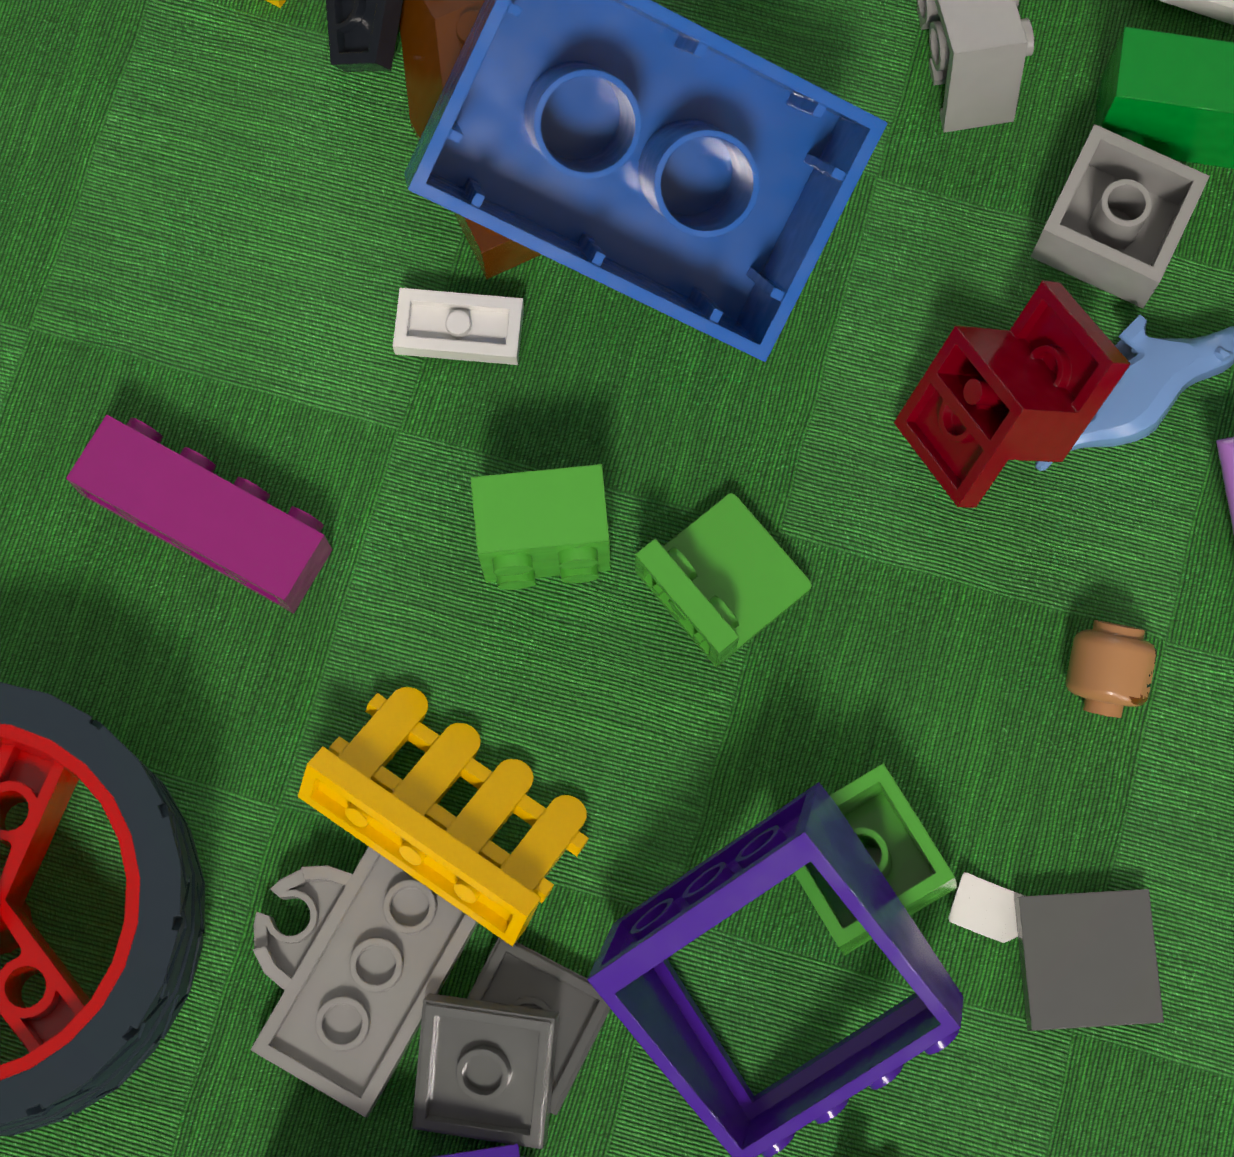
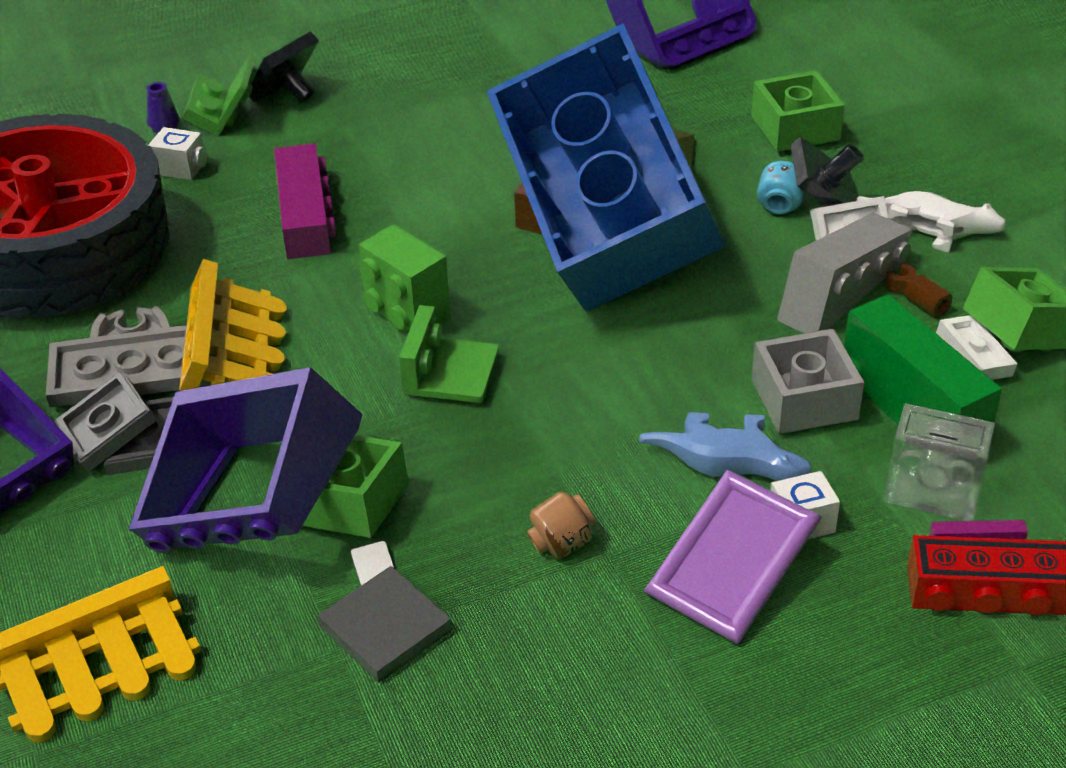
camera: 50 degrees right, 35 degrees down
white plate [393,288,524,365] -> none
dark red bracket [894,280,1131,508] -> none

